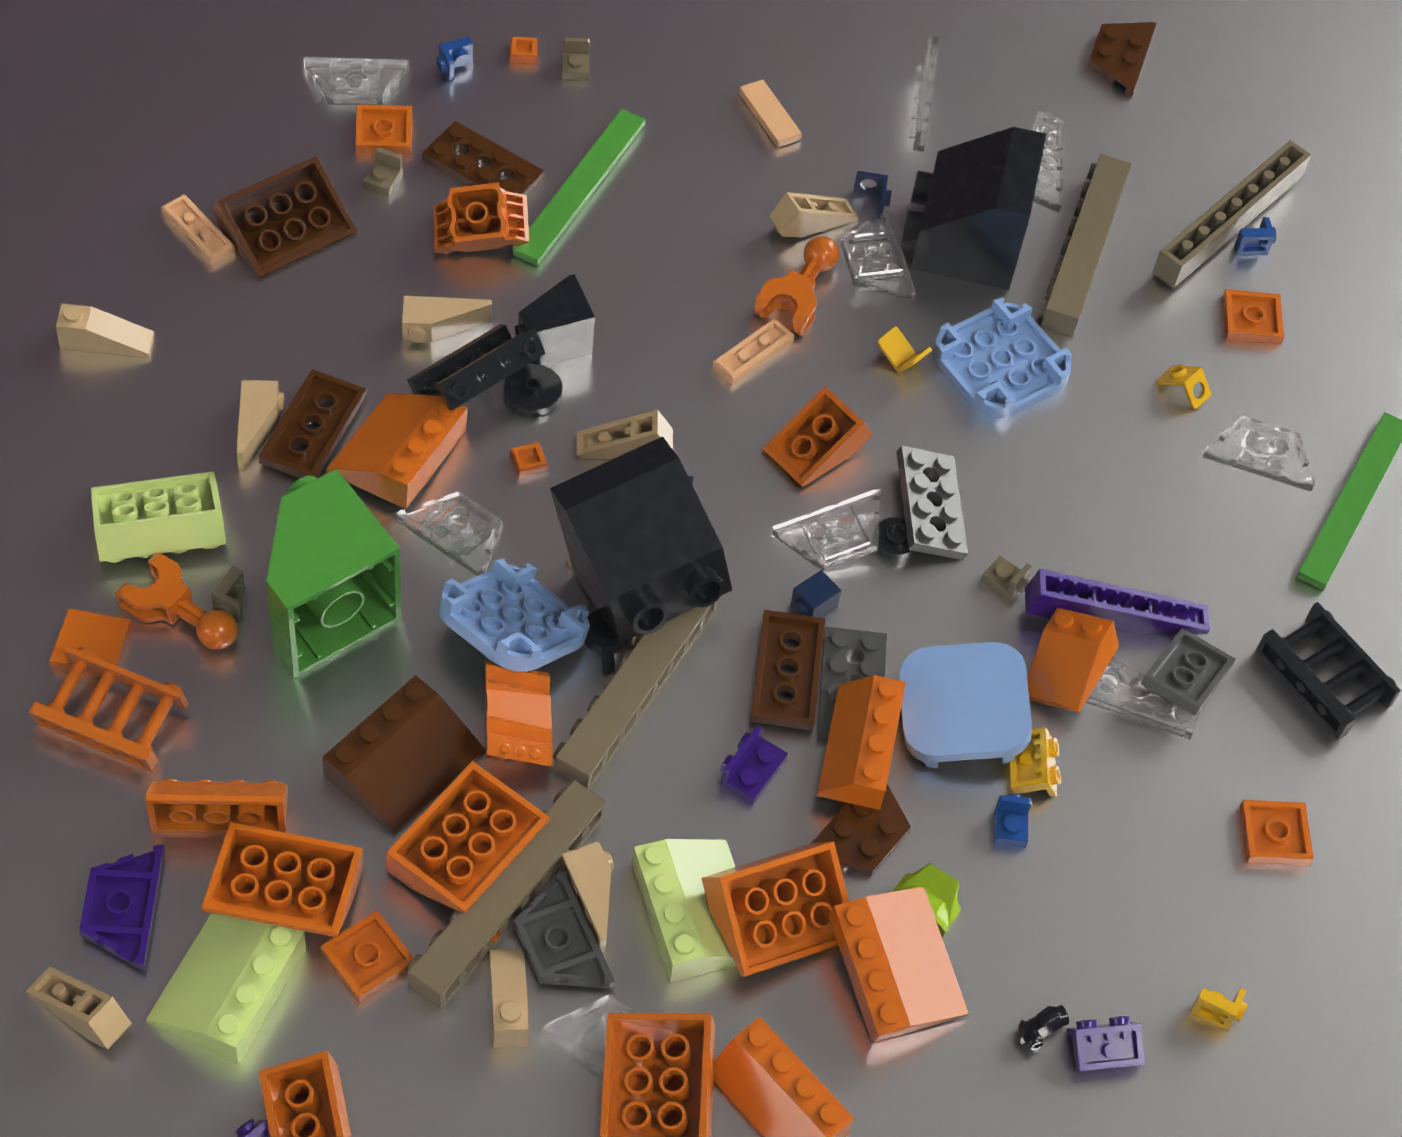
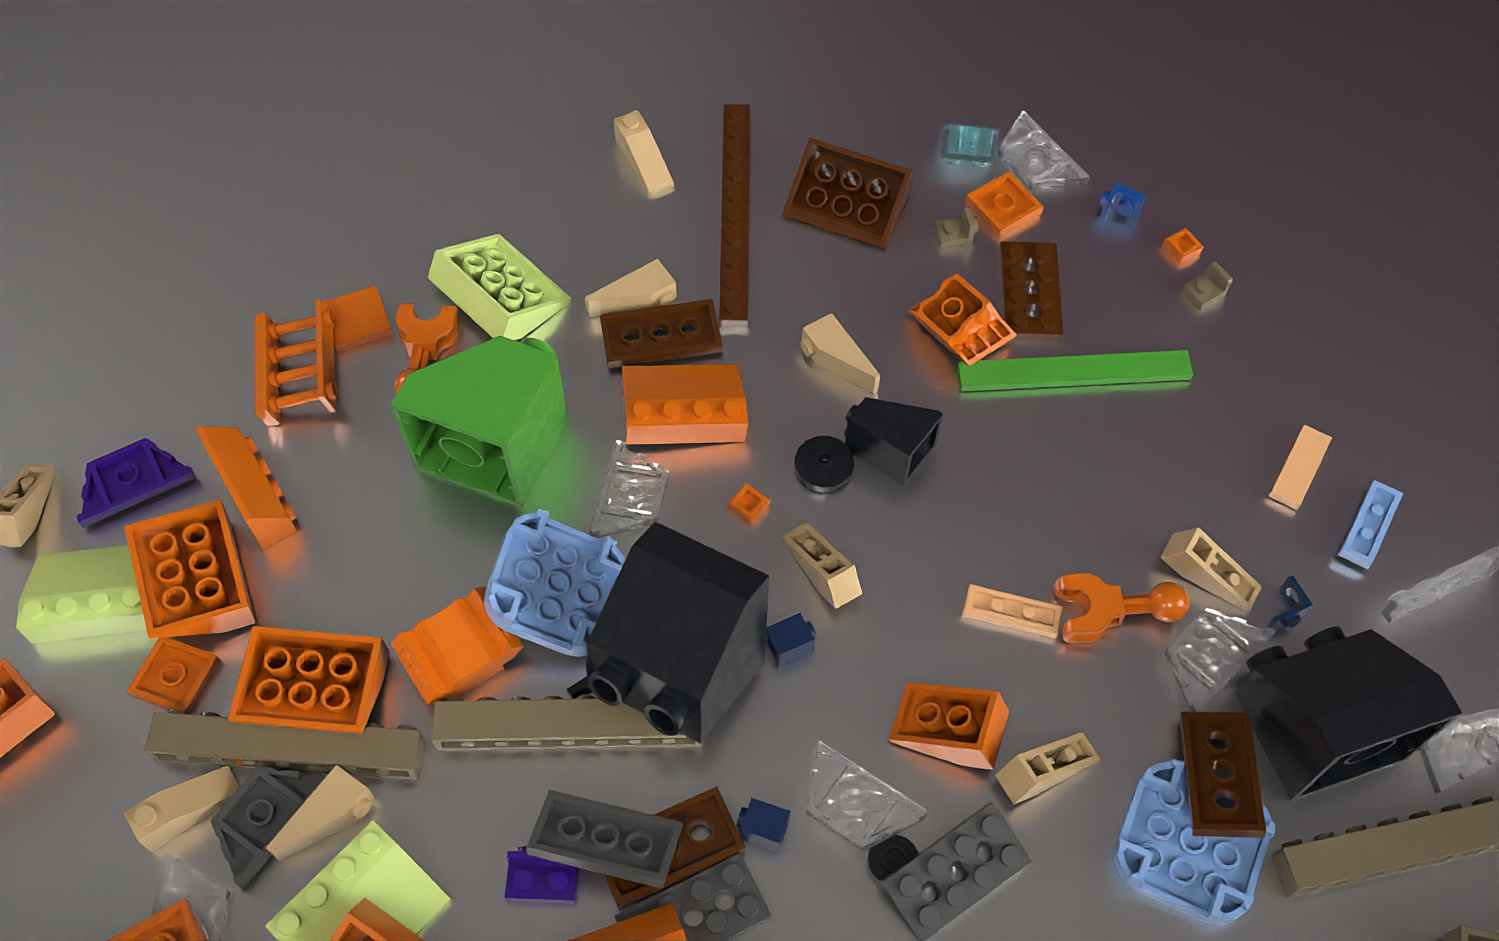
camera: 65 degrees right, 5 degrees up
light nougat tile [161,194,235,265] -> none
reddish brown slope [322,675,486,836] -> none
black fence [407,324,546,411] -> none
yellow bracket [876,326,932,373] -> none
none -> dark grey plate [527,790,682,889]
none -> reddish brown plate [719,104,750,327]
none -> clear light blue slope [940,122,999,167]
none -> tan slope [995,732,1101,804]
none -> reddish brown plate [1180,711,1266,838]
none -> light blue plate [1338,480,1403,570]

